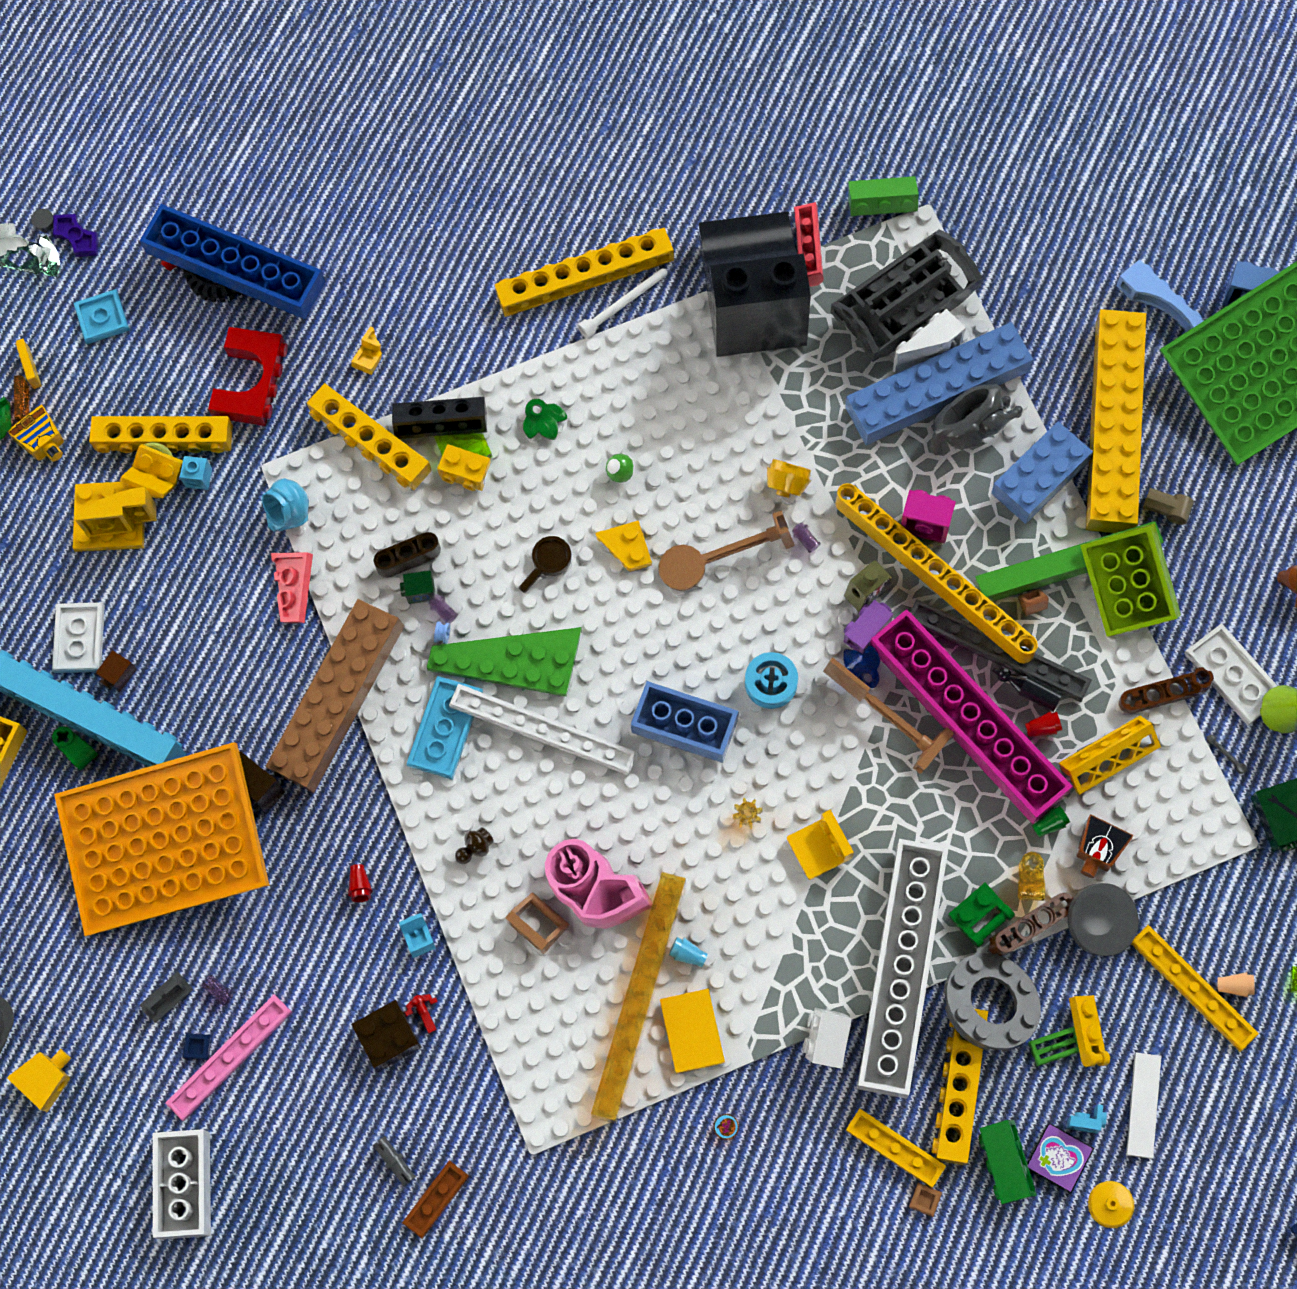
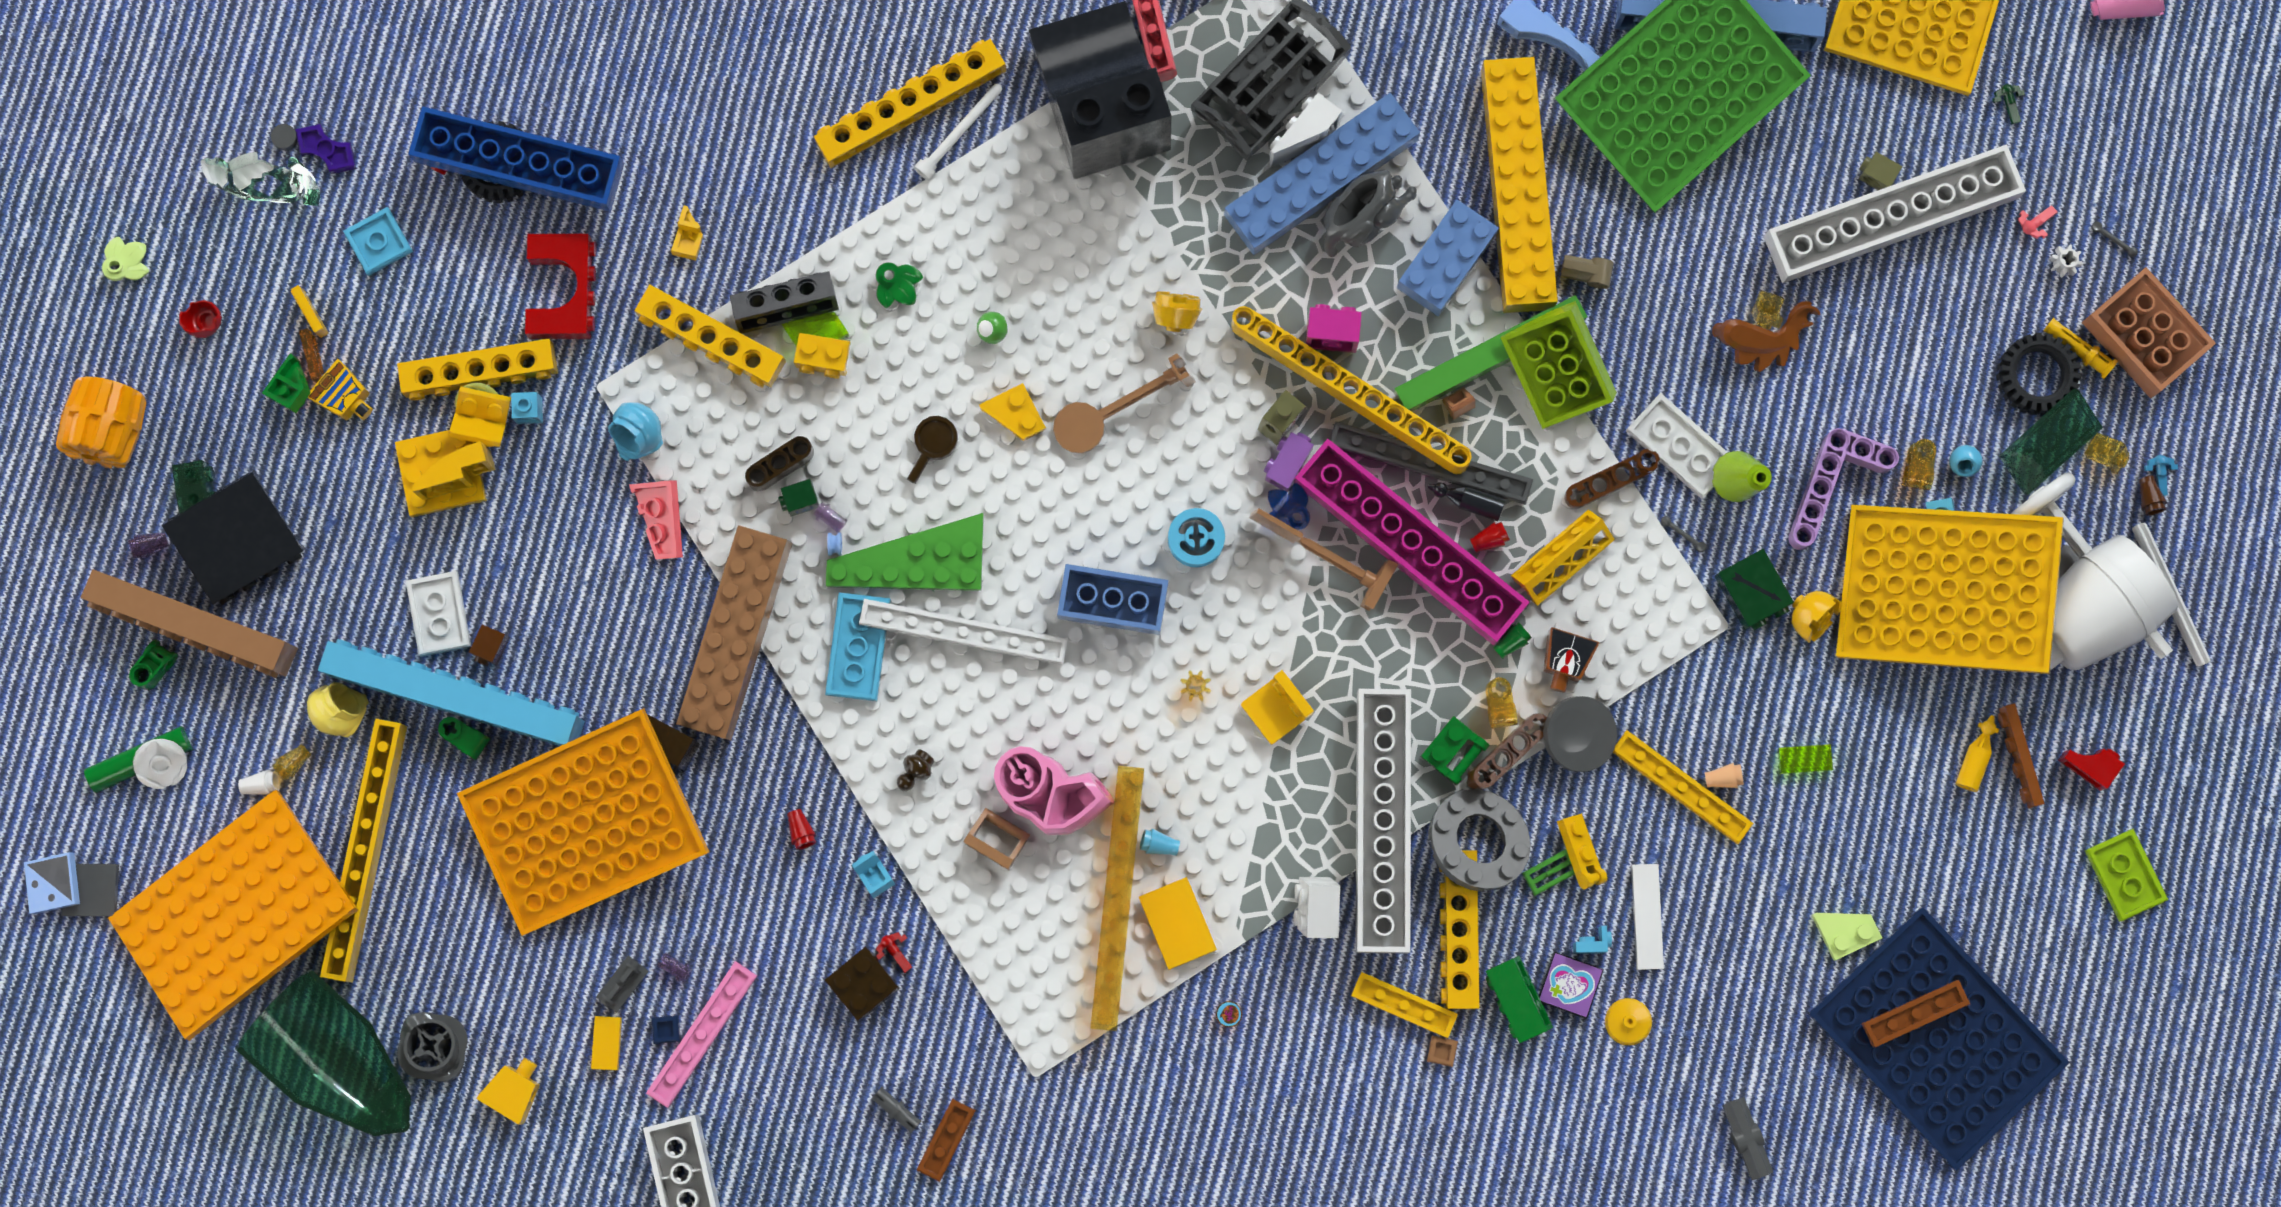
camera: 15 degrees left, 10 degrees up
clear purple pin [792,522,821,553] -> none
none -> yellow tile [591,1016,622,1070]

